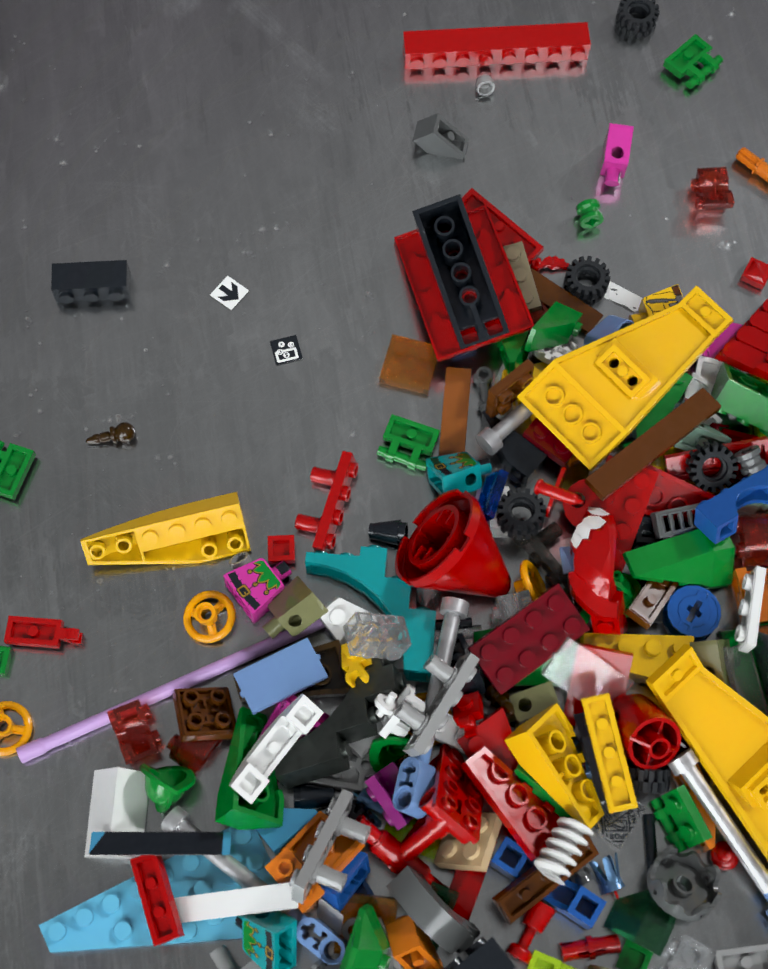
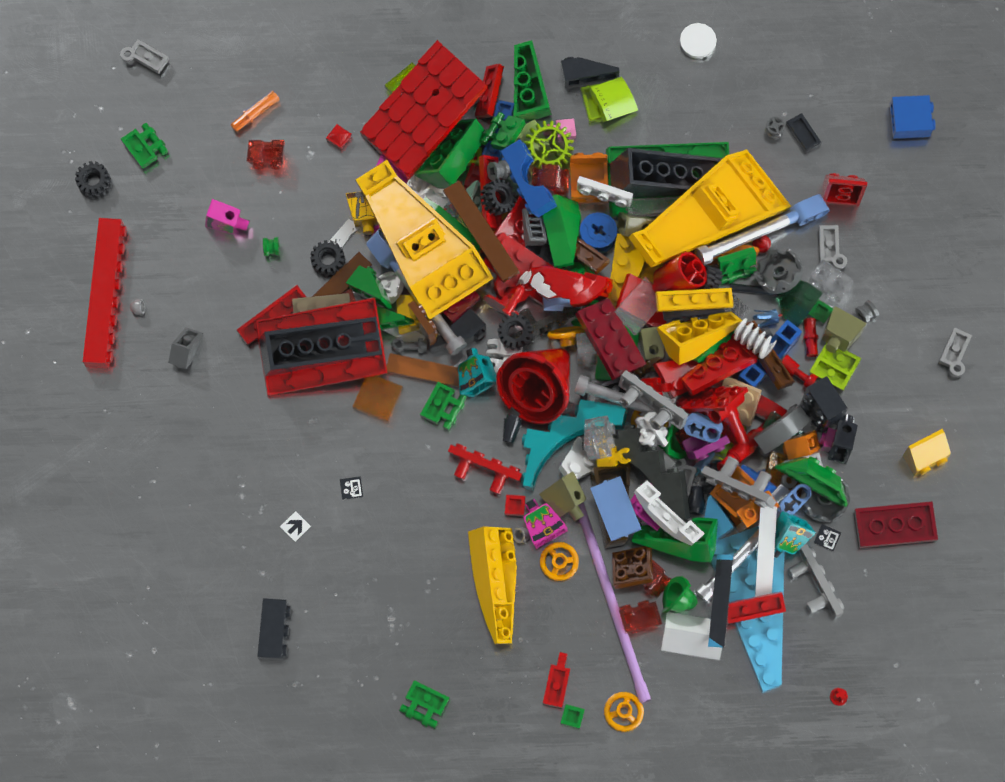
camera: 80 degrees left, 5 degrees up
dark brown bar [86,422,135,444] -> none
clear blue tile [478,469,509,521] -> none
red piece [530,256,569,273] -> none

